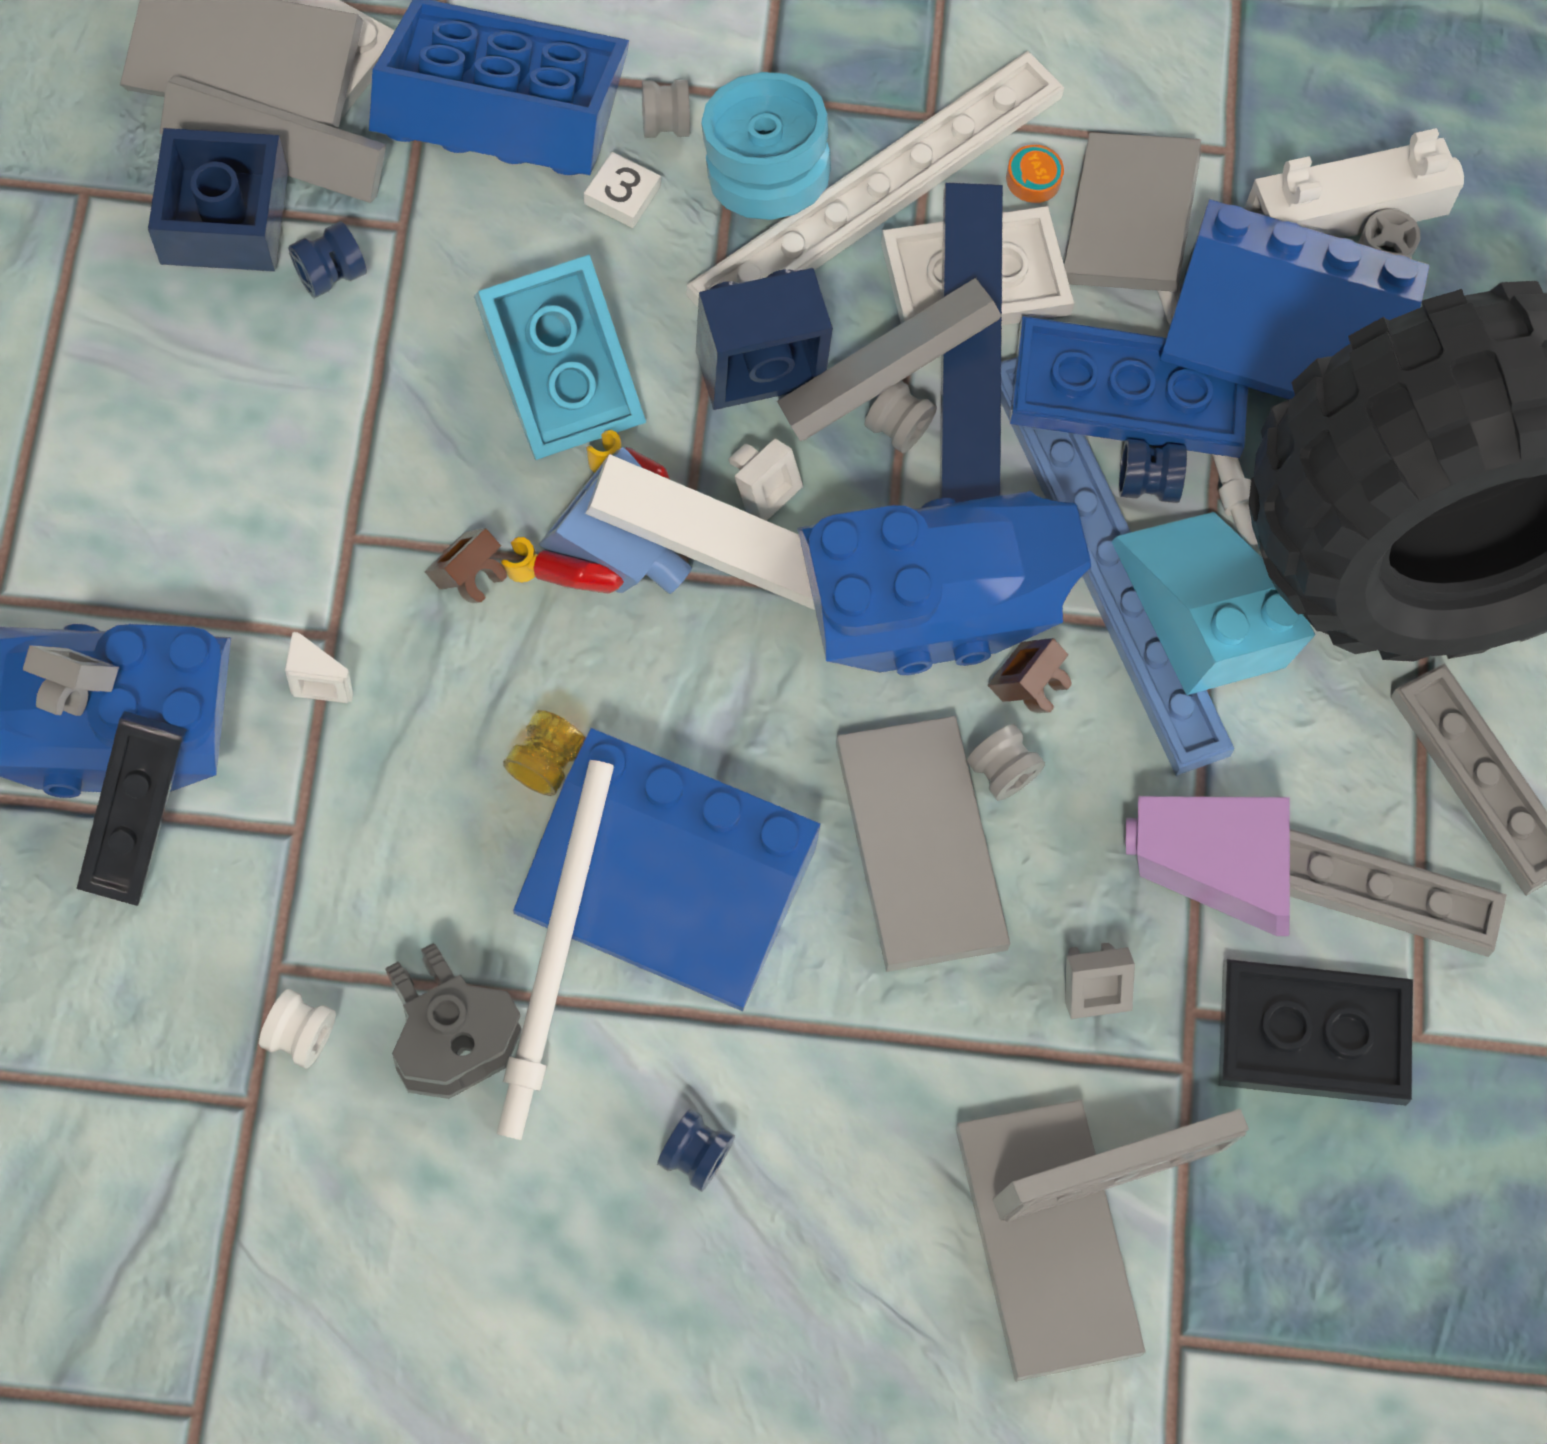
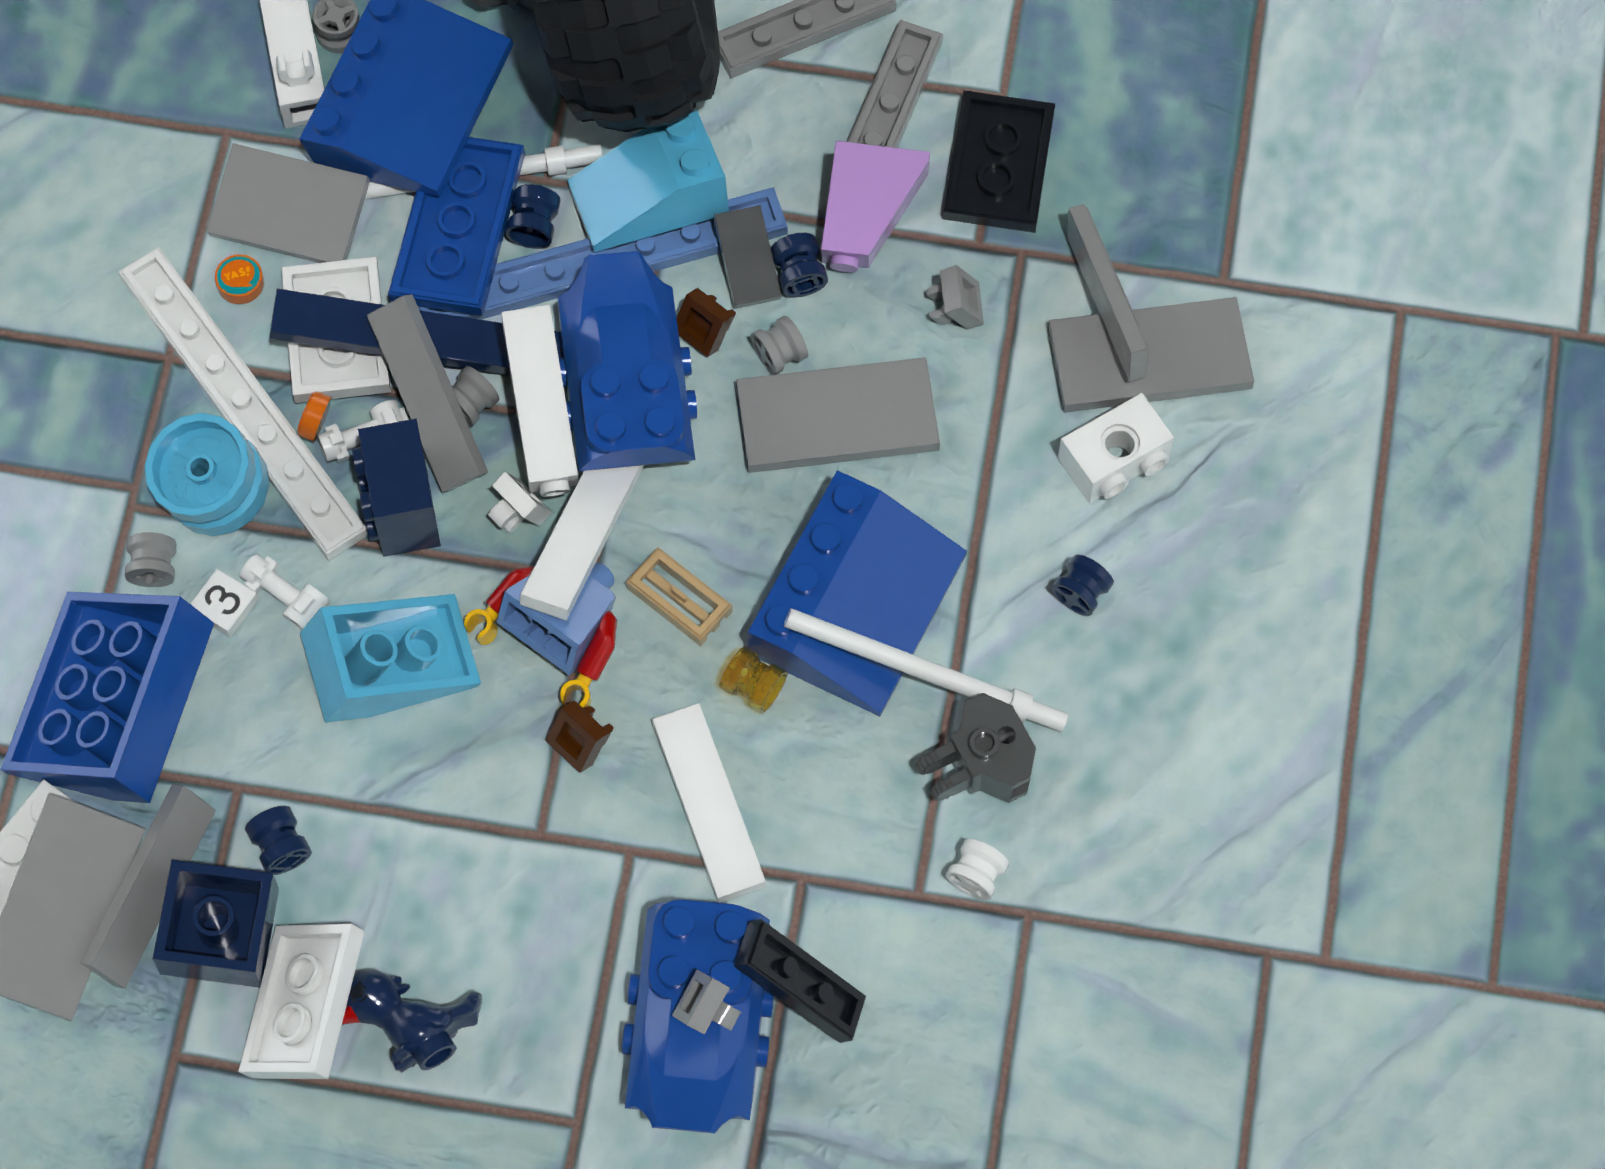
camera: 80 degrees left, 0 degrees up
white slope [285,632,353,703] -> none
none -> white plate [238,924,365,1079]
none -> white bar [240,554,330,630]
none -> orange tile [297,391,332,442]
none -> white bar [317,400,409,463]
none -> dark blue animal [342,970,482,1073]
none -> white brick [501,305,578,497]
none -> tan tile [626,547,733,646]
none -> white tile [652,703,766,903]
none -> dark grey tile [713,205,782,309]
none -> dark blue wheel [771,232,828,297]
none -> white brick [1058,393,1174,504]

